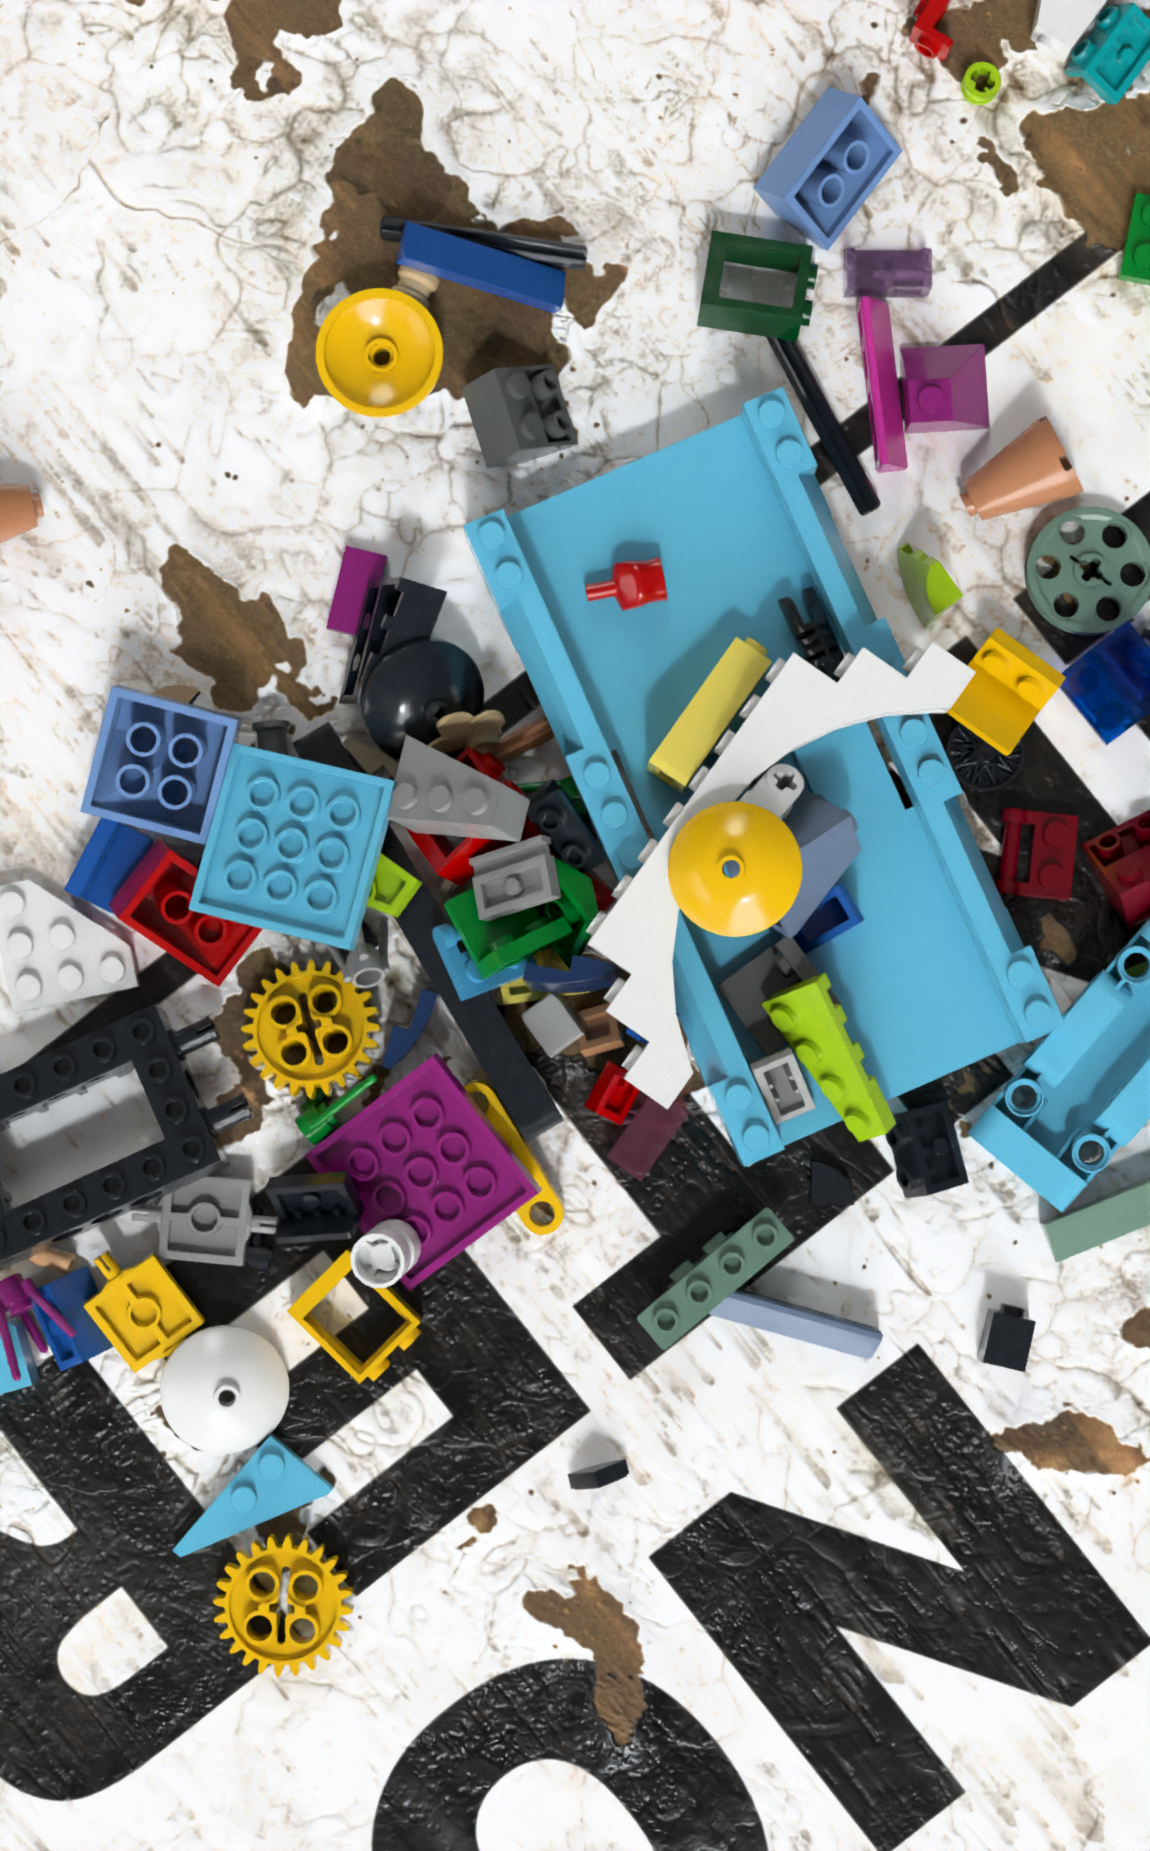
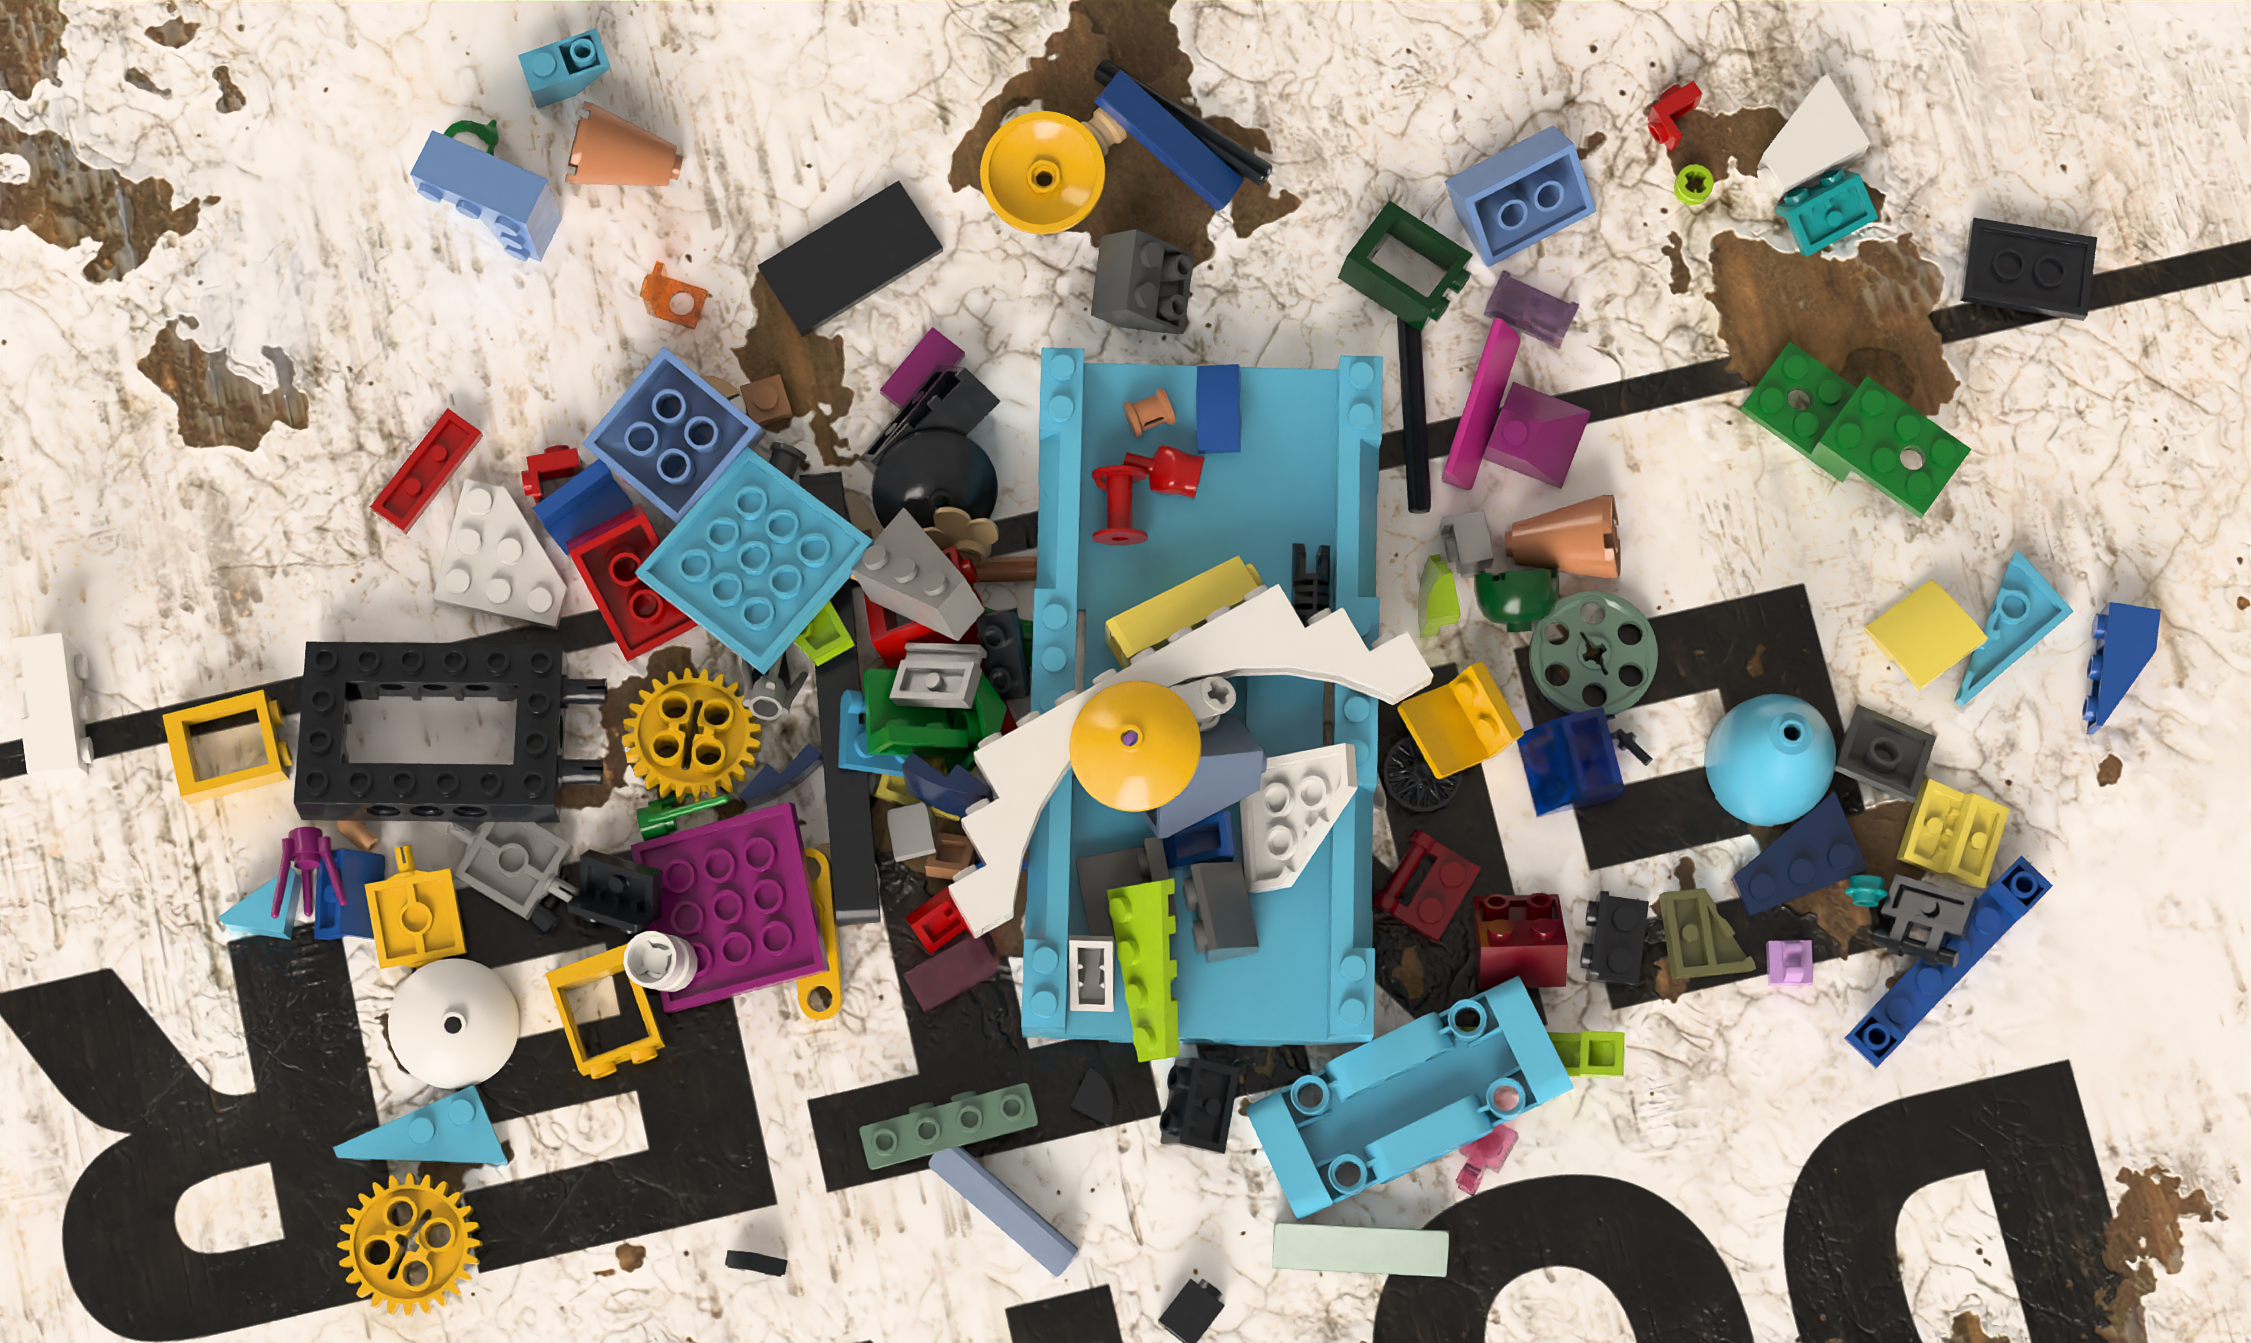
camera: 20 degrees right, 10 degrees down
none -> red bracket [521,445,583,504]
none -> clear orange bracket [640,261,708,330]
none -> medium nougat plate [740,374,793,427]
none -> black tile [757,180,943,337]
none -> red piece [1092,465,1148,545]
none -> nougat bush [1122,388,1176,438]
none -> dark grey slope [1182,862,1259,963]
none -> blue slope [1196,364,1242,454]
none -> white plate [1239,743,1358,893]
none -> light grey brick [1439,510,1494,579]
none -> dark green cylinder [1473,569,1559,633]

